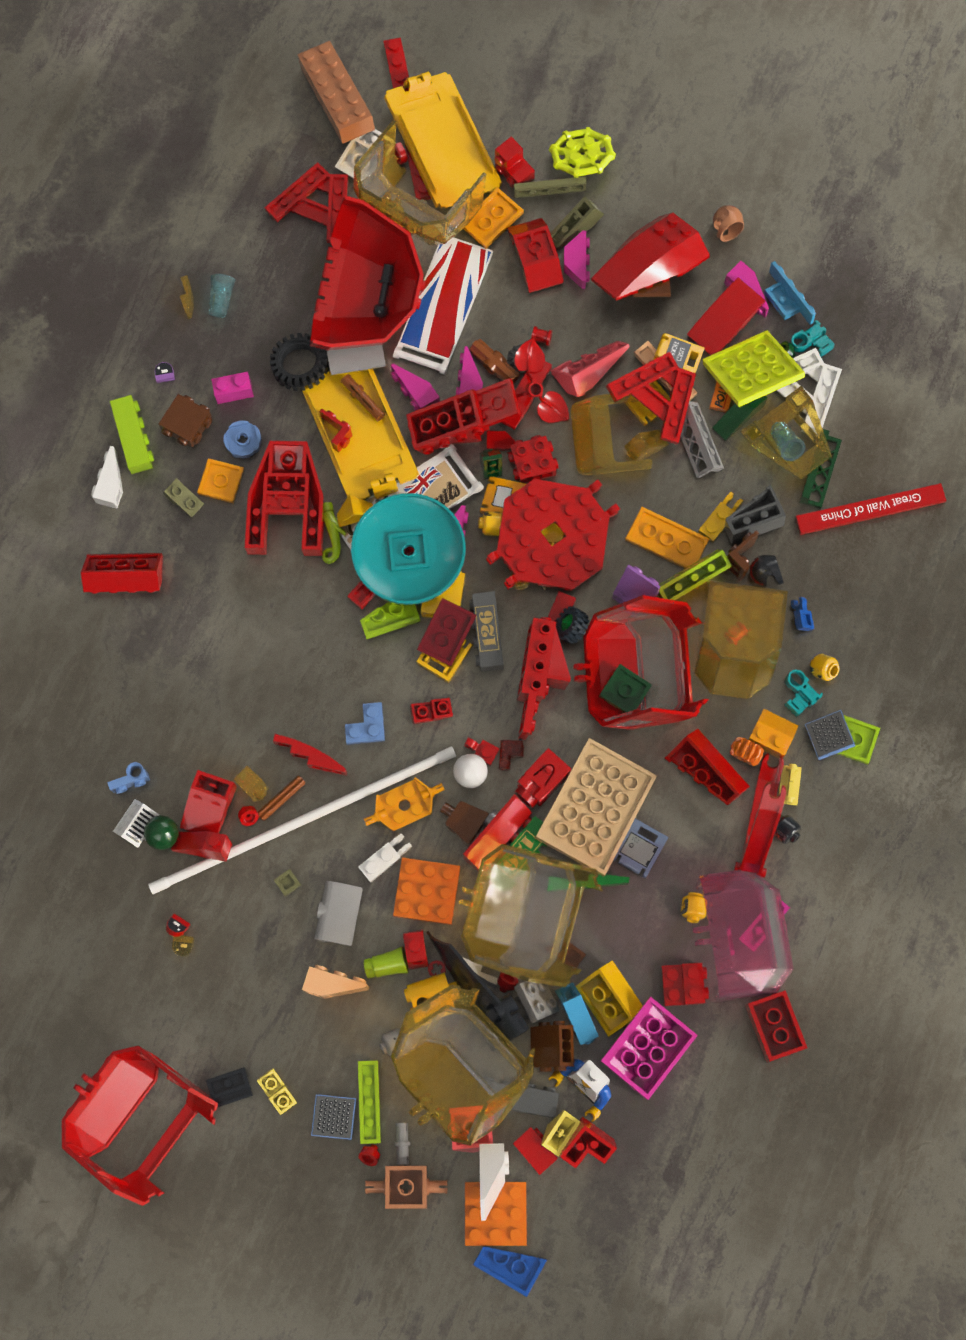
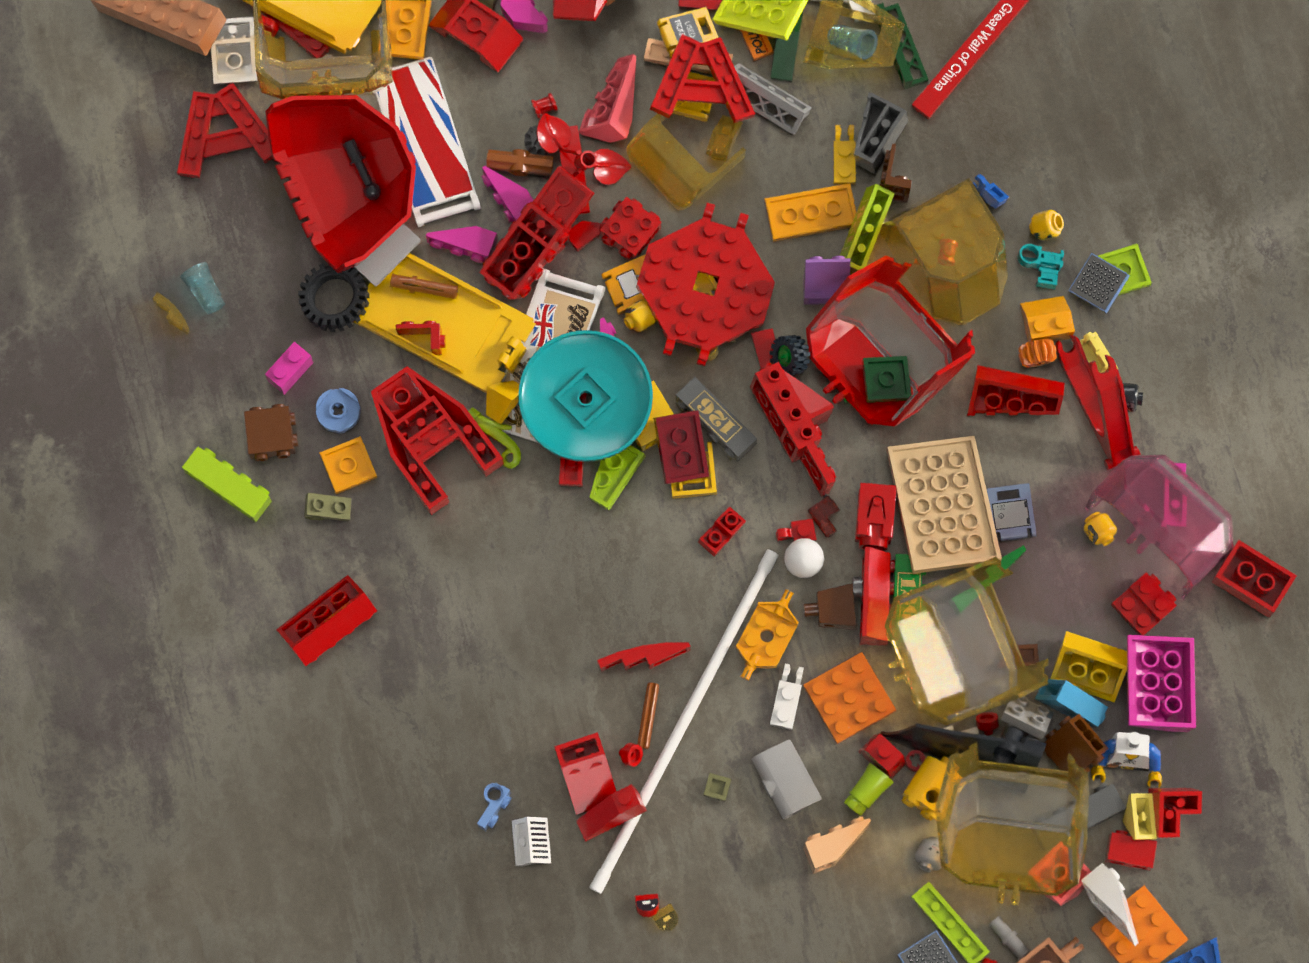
camera: 40 degrees left, 0 degrees up
white slope [91,446,123,509] -> none
dark green piece [144,815,179,850] -> none
tile [155,362,175,383] -> none
clear yellow brick [233,766,268,802] -> none
medium blue plate [345,702,385,745] -> none
dark green slope [480,449,502,480] -> none
black helmet [749,555,784,586] -> none

